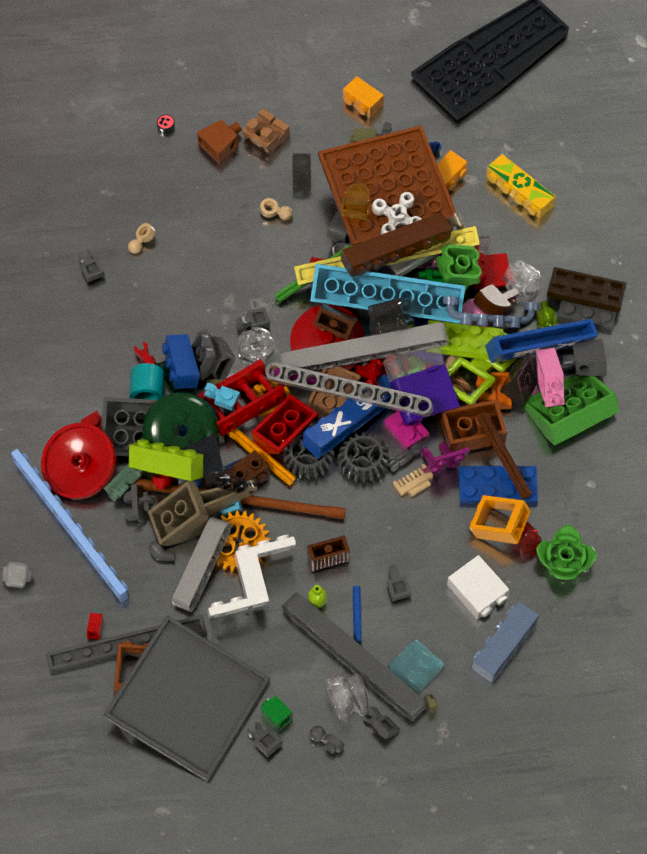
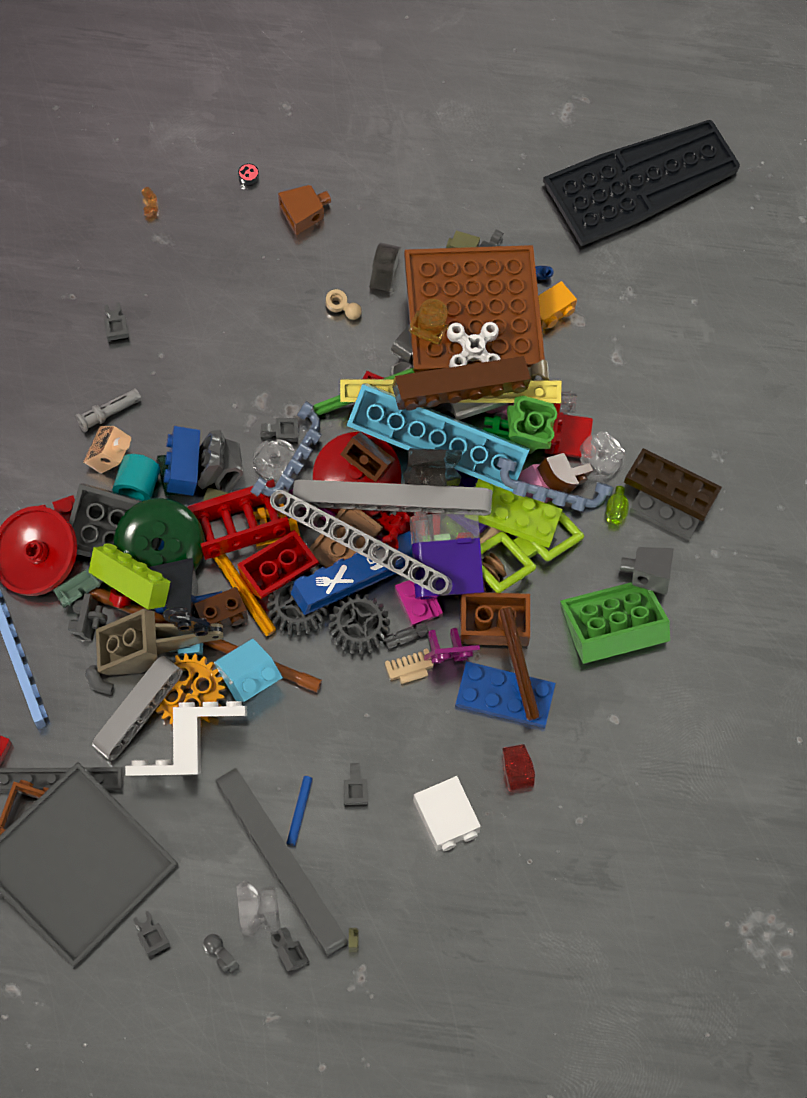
camera: 10 degrees right, 5 degrees up
tan plate [128,223,155,254] -> none
red plate [134,342,157,365] -> none
medium azure plate [204,383,240,411] -> none
medium nougat hips [242,108,290,154] -> none
green brick [261,695,293,732] -> none
reddish brown brick [307,535,350,571] -> none
lime plant [308,585,327,608] -> none
light orange brick [343,76,384,118] -> none
clear light blue plate [388,638,445,694] -> none
light orange window [469,495,531,544] -> none
sand blue brick [472,602,539,682] -> none
orange plate [476,372,512,409] -> none
blue brick [485,319,598,363] -> none
yellow brick [486,154,556,219] -> none
clear smoke slope [500,353,537,407] -> none
bright pink window [536,348,564,407] -> none
bright green brick [536,524,597,580] -> none
none -> light grey pin [75,388,141,432]
none -> light nougat torso [83,426,131,473]
none -> clear orange arm [142,187,158,217]
none -> medium azure slope [214,638,283,702]
none -> sand blue bar [250,401,322,497]

